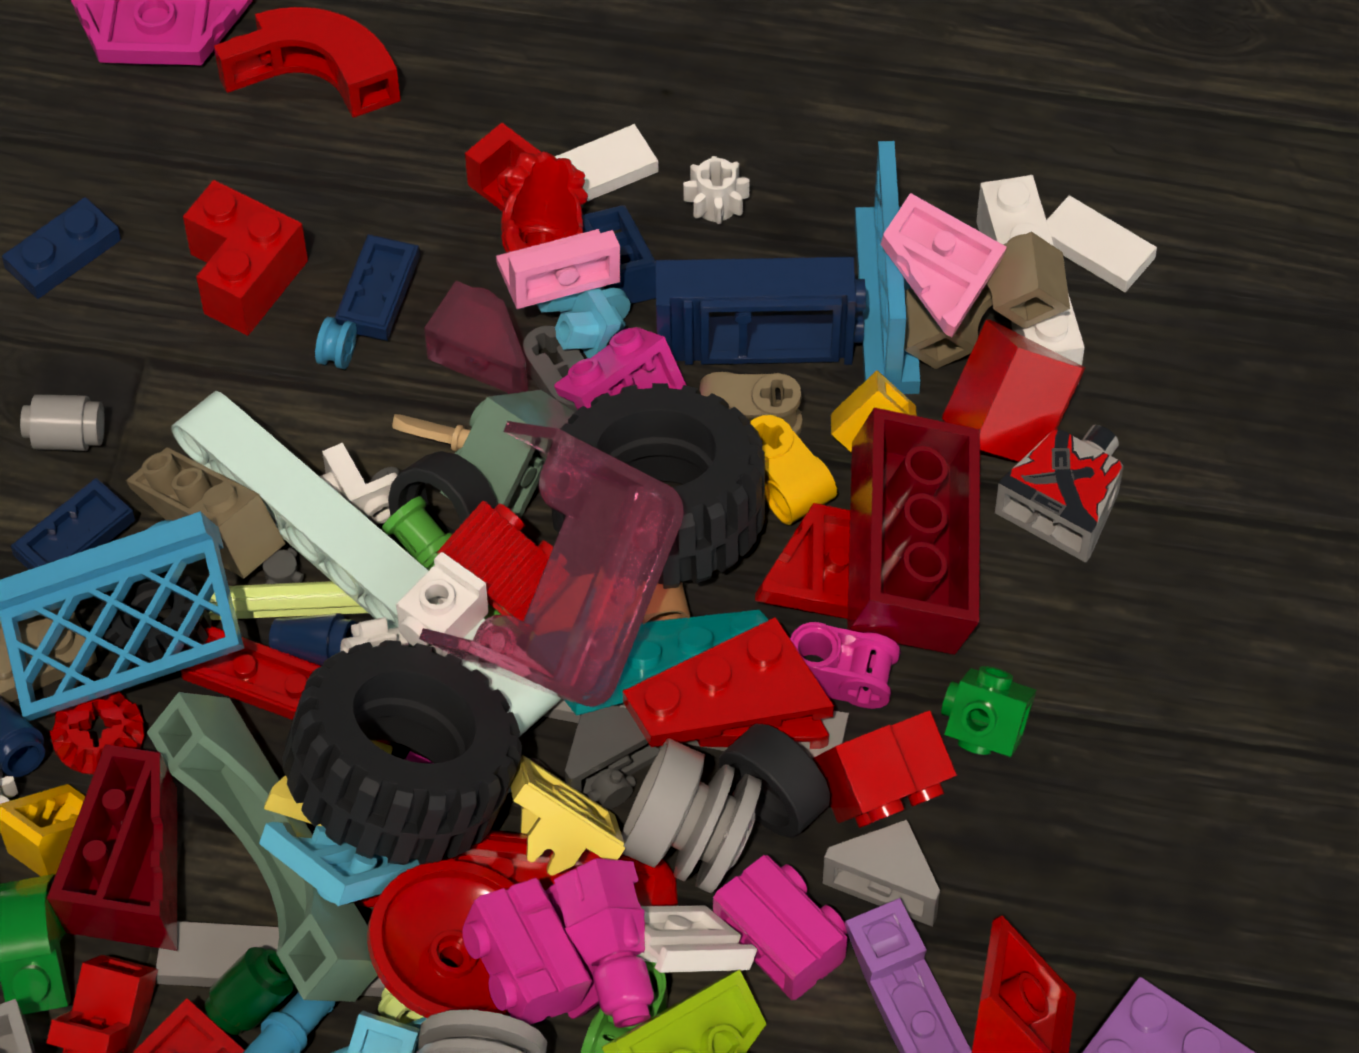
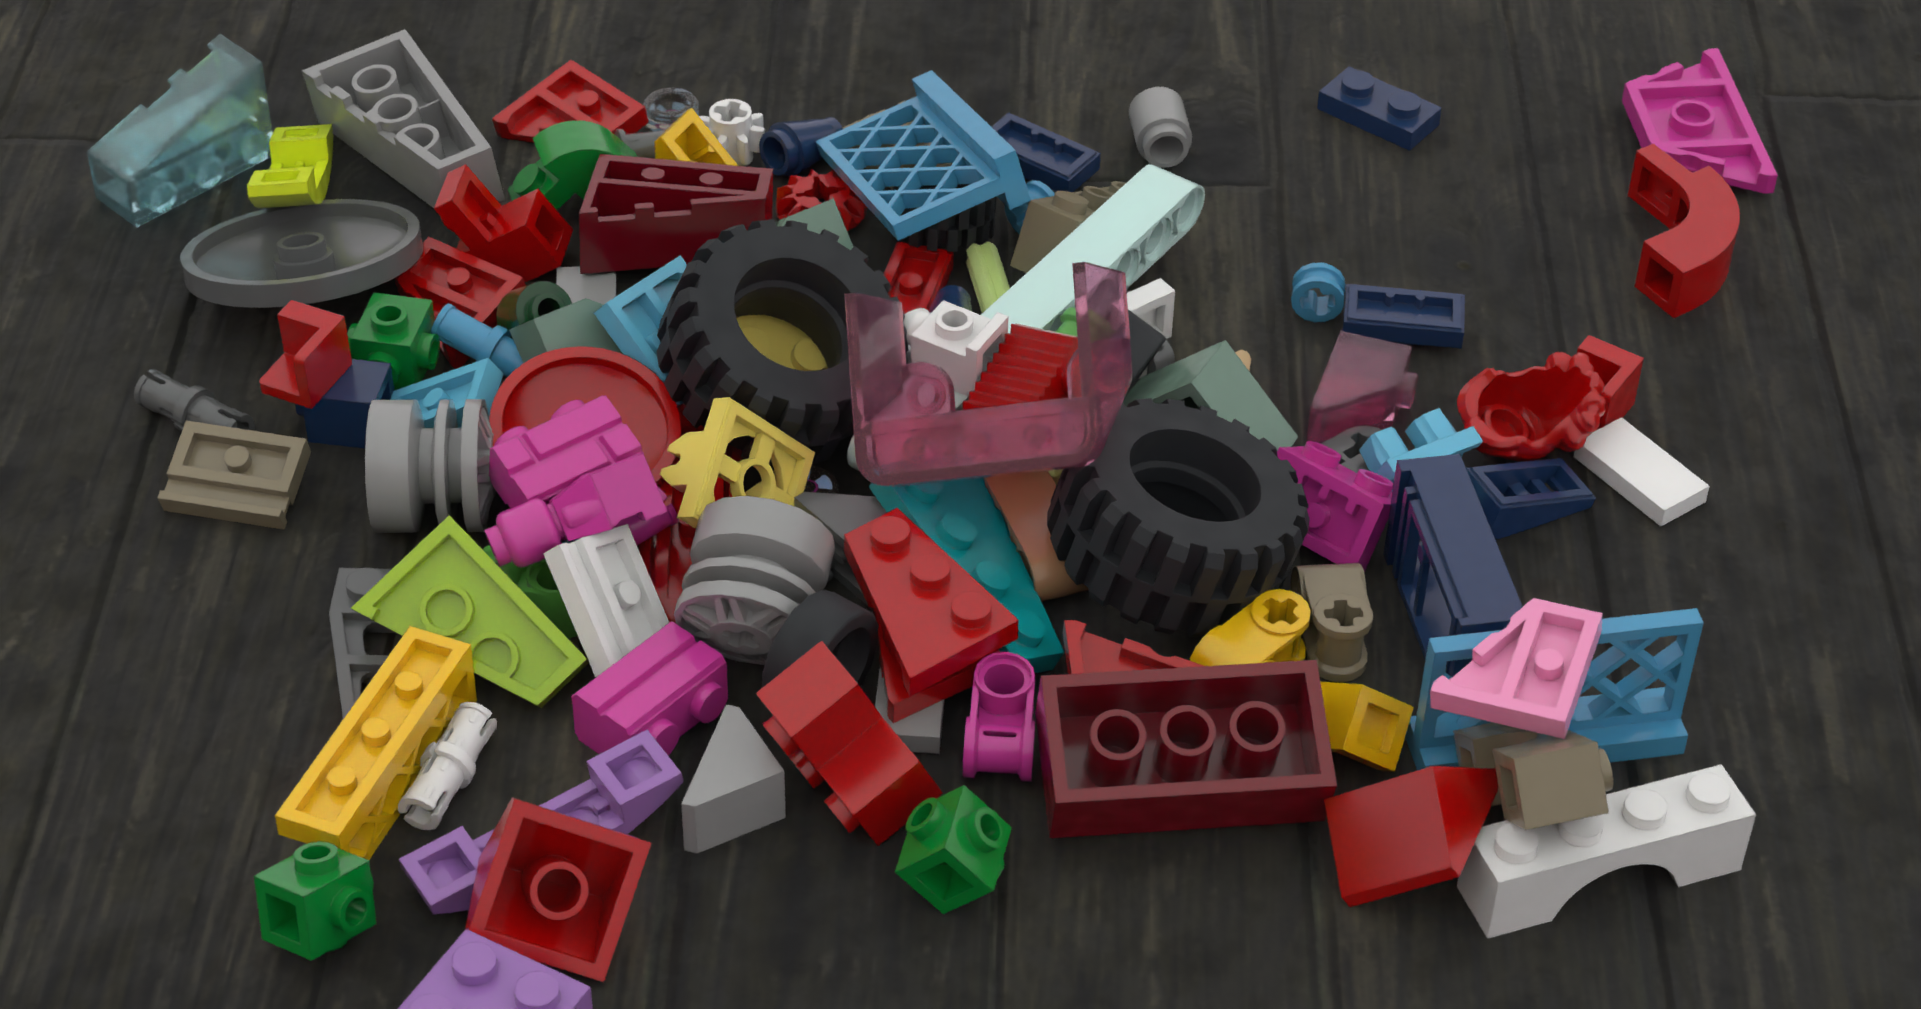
camera: 80 degrees right, 15 degrees down
red brick [183,180,308,336] -> none
bright pink panel [496,229,620,309] -> none
white gear [683,156,749,224] -> none
torso [995,425,1124,562] -> none
white tile [1046,195,1157,292] -> none

